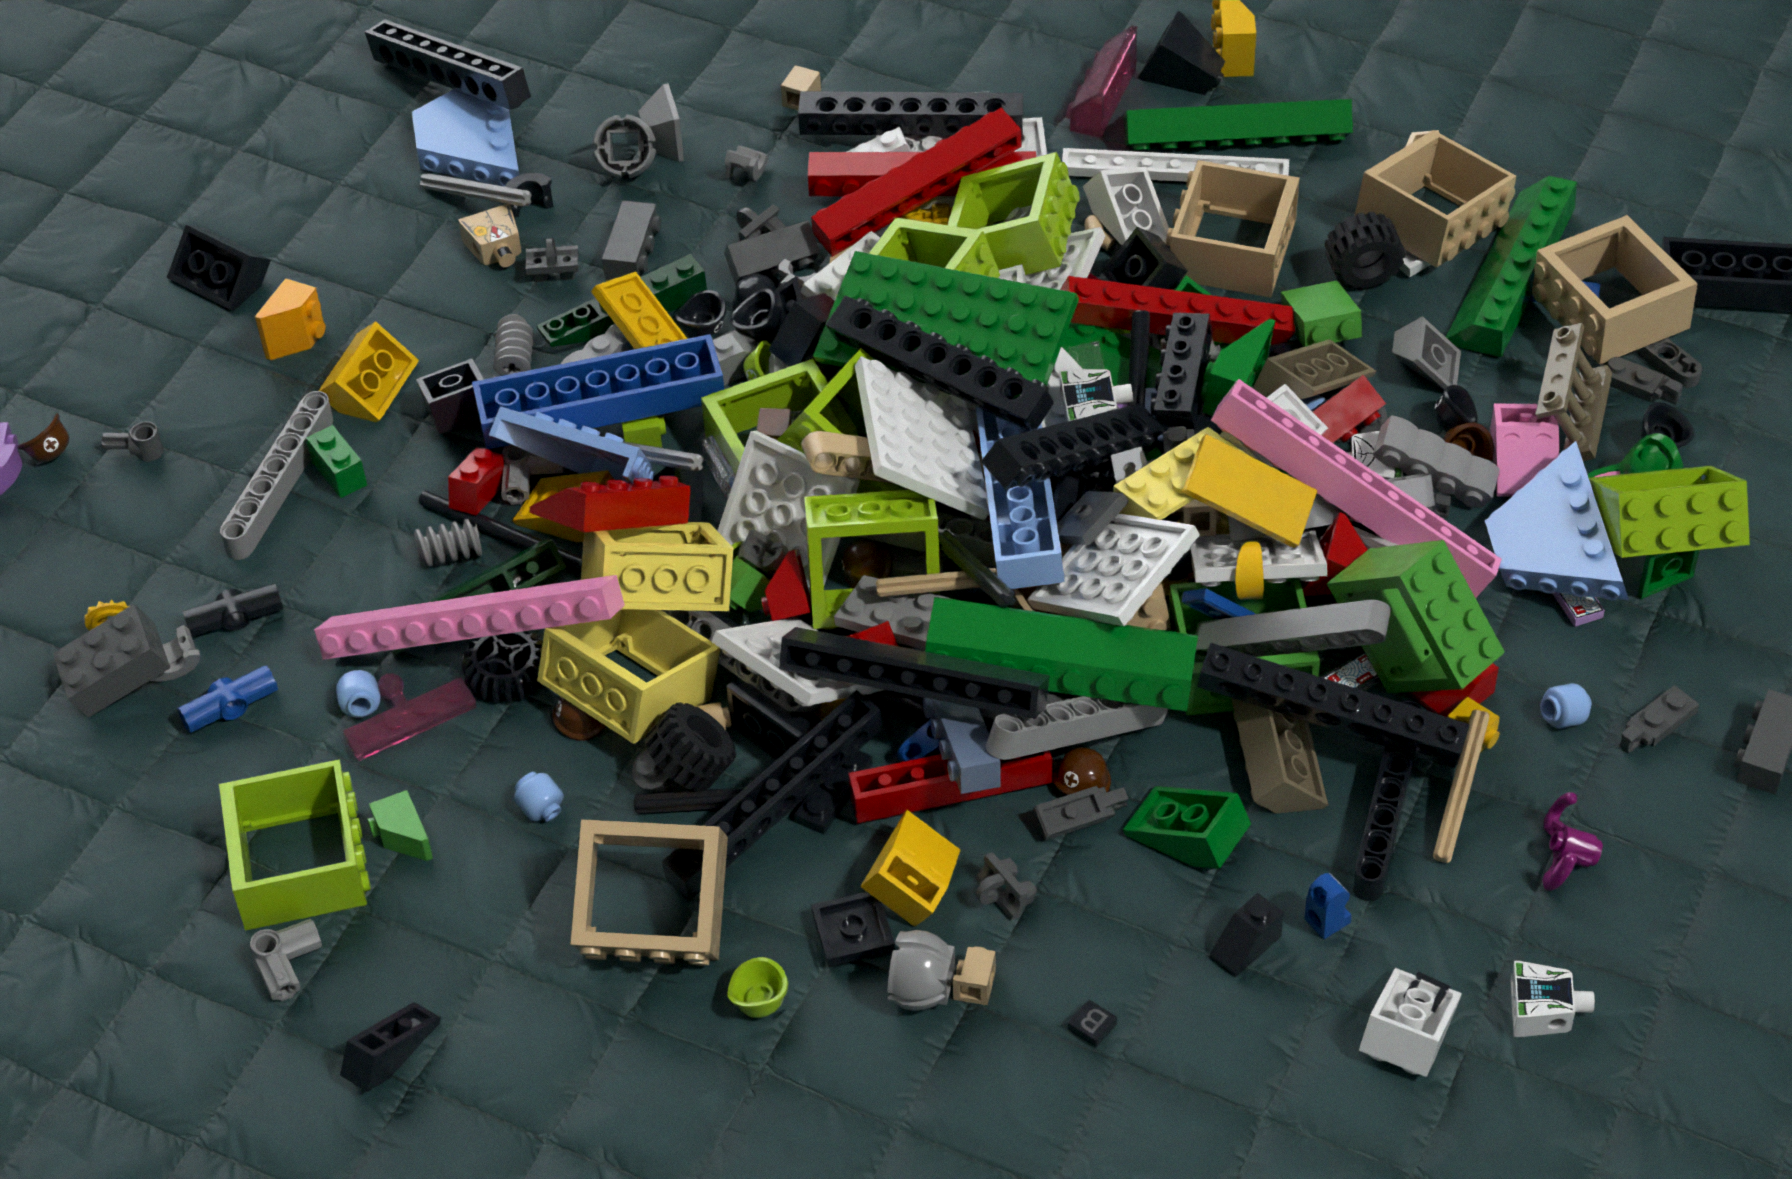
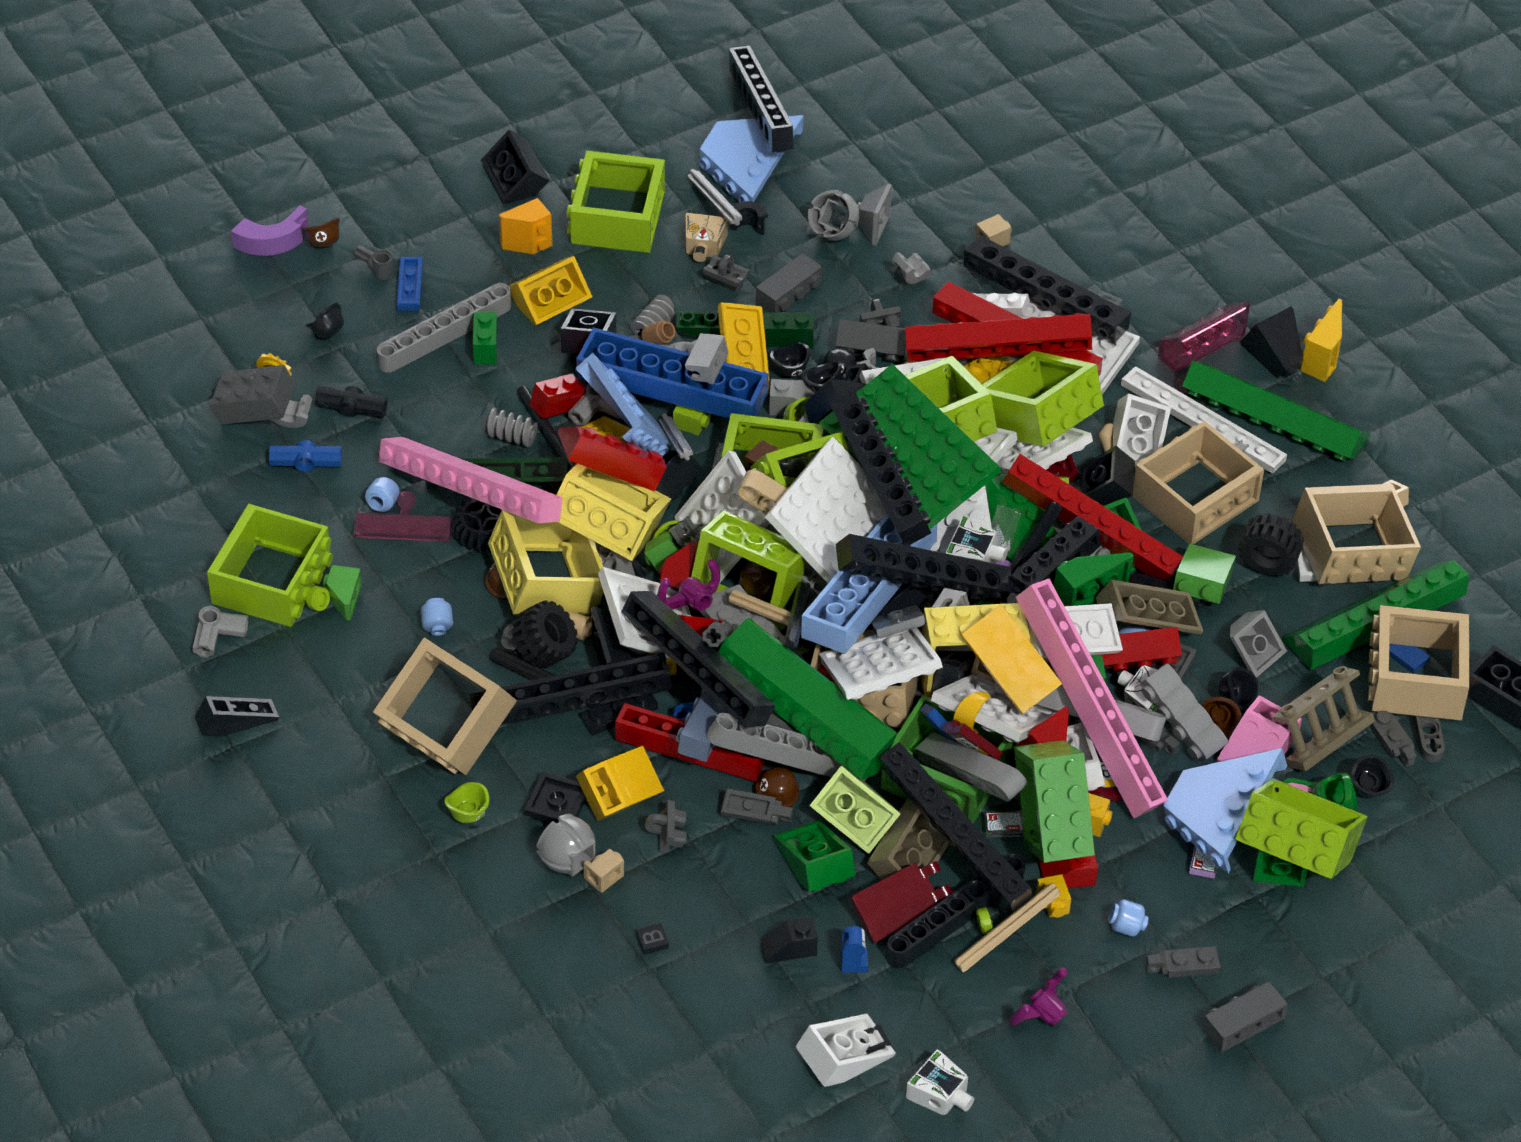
camera: 30 degrees right, 0 degrees up
none -> black helmet [305,302,344,339]
none -> lime tile [306,586,330,611]
none -> blue tile [397,257,423,311]
none -> lime window [567,151,665,253]
none -> medium nougat brick [642,321,675,345]
none -> magenta piece [657,559,721,611]
none -> light grey hinge [685,333,729,384]
none -> dark grey piece [703,620,733,647]
none -> yellowish green slope [810,766,901,854]
none -> dark red tile [849,861,953,944]
none -> dark red slope [941,719,1002,760]
none -> lime tile [976,907,993,934]

